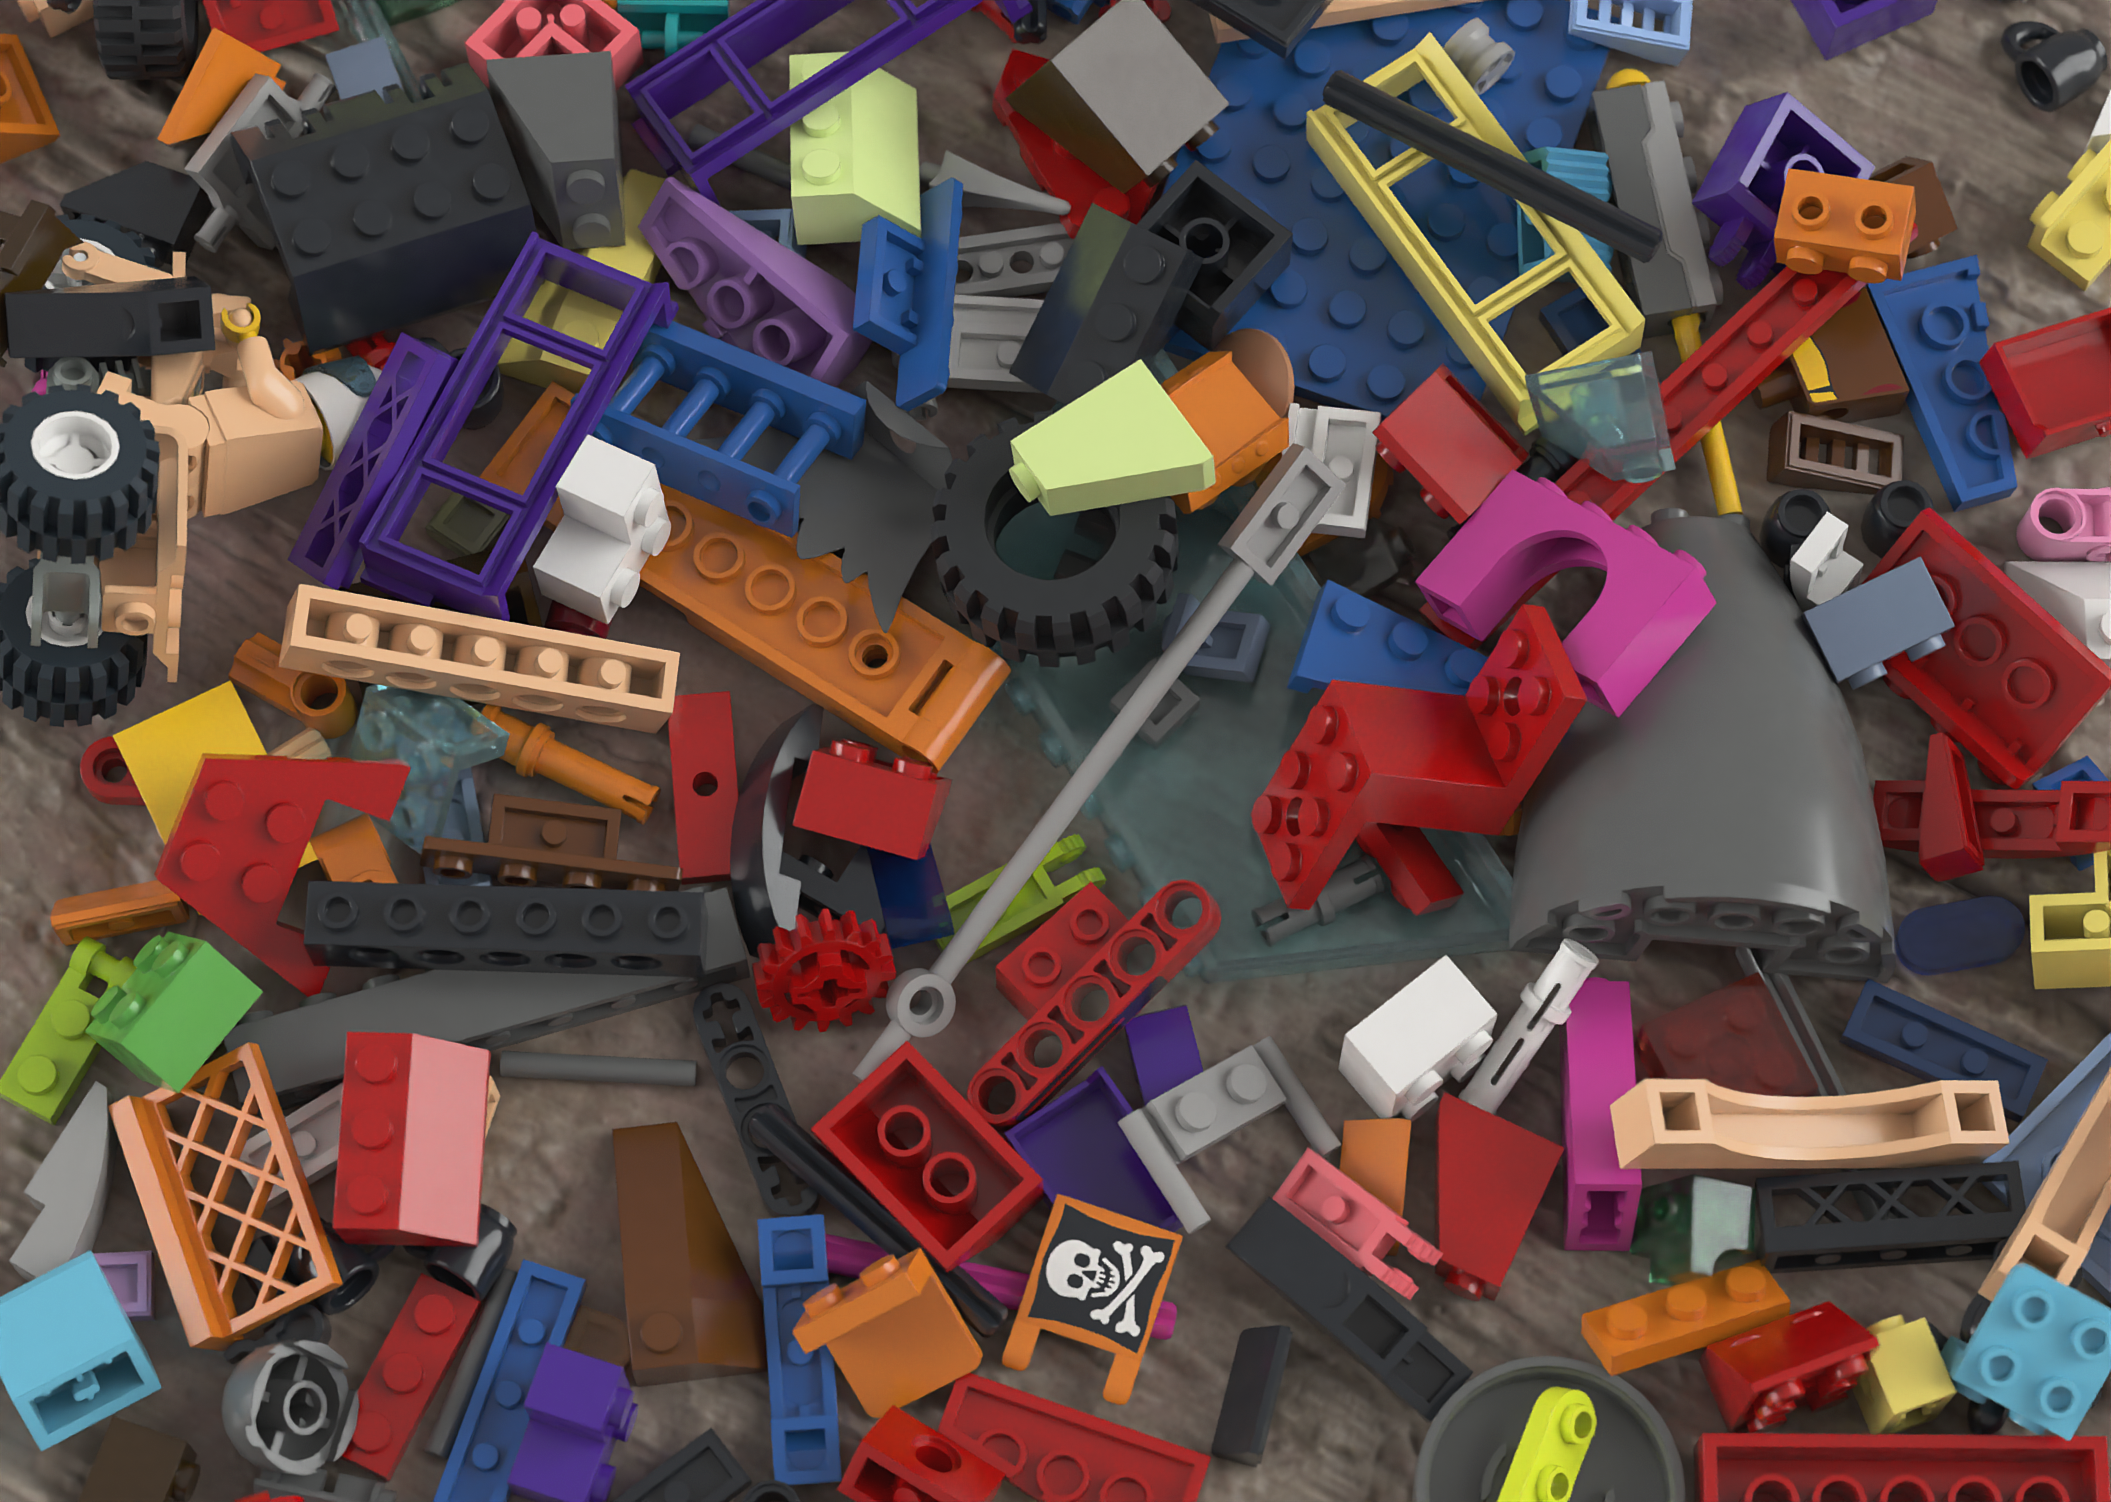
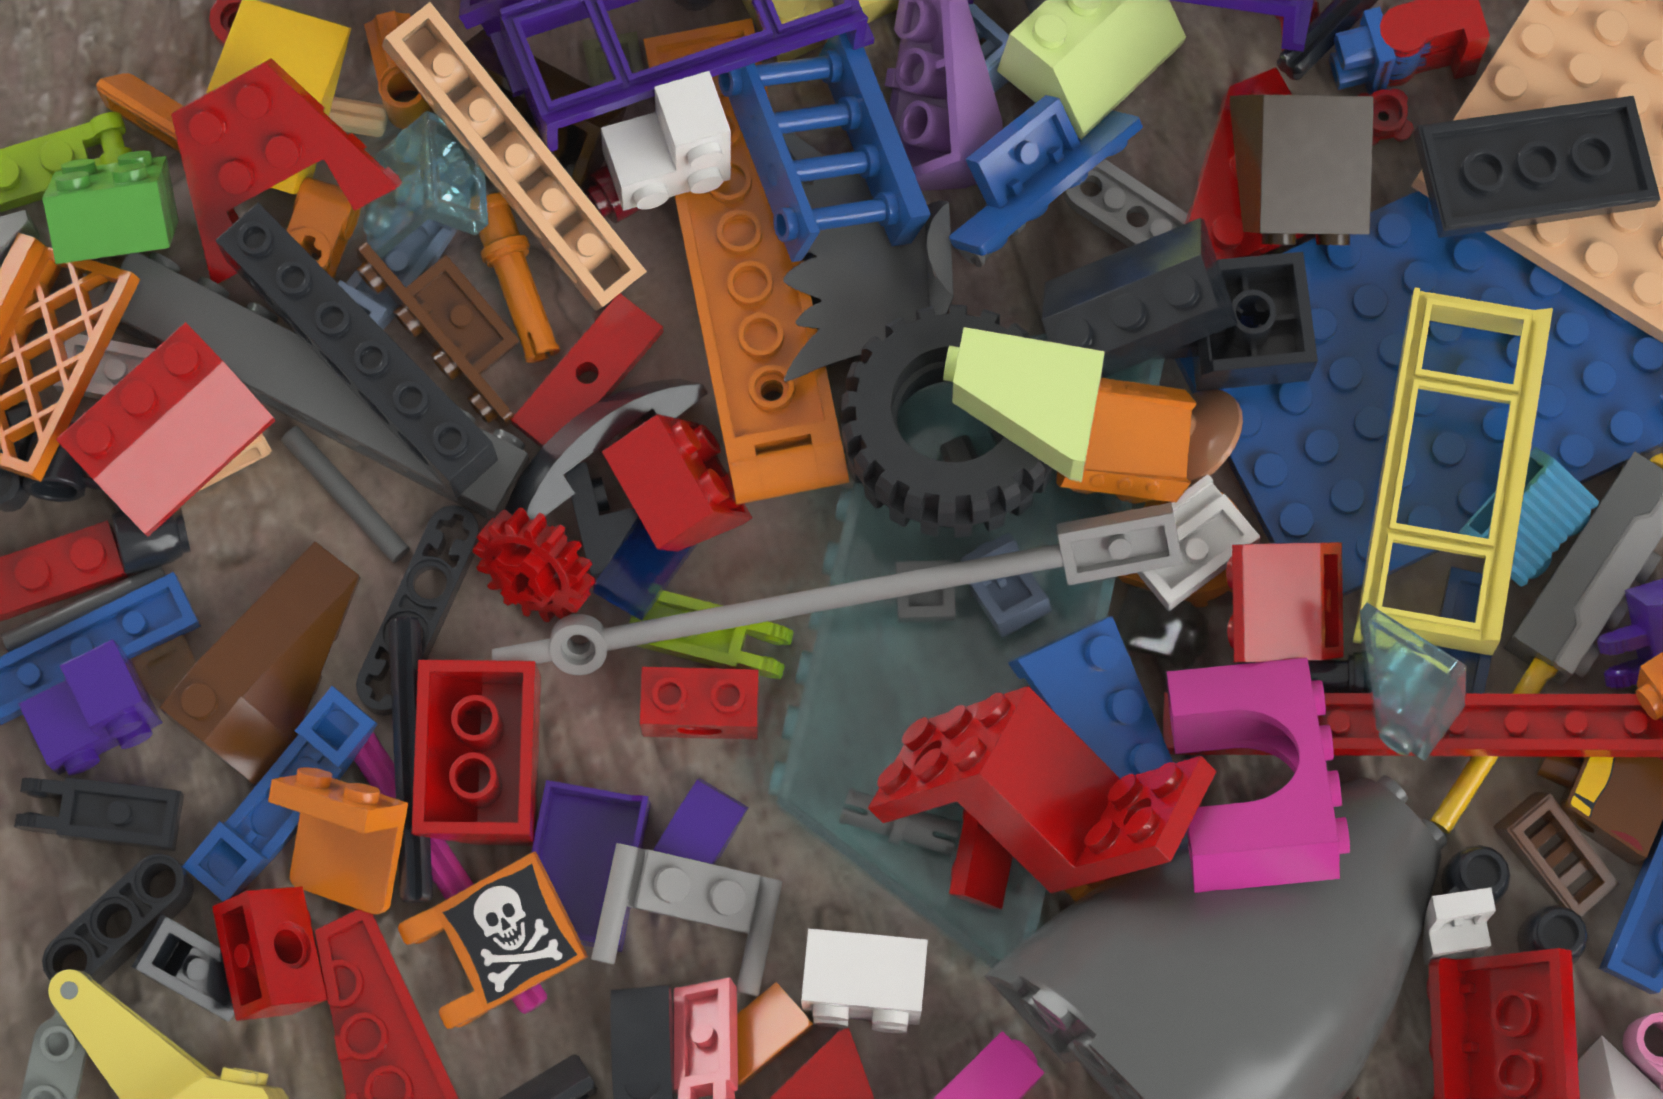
camera: 45 degrees right, 5 degrees up
light grey piece [919,150,1071,215] -> none
white plate [947,295,1044,393] -> none
red beam [967,879,1222,1131] -> none
black axle [1322,71,1662,263] -> none
light grey wheel [1443,18,1515,96] -> none
white pin [1458,938,1599,1115] -> none
sand blue brick [1801,556,1955,690] -> none

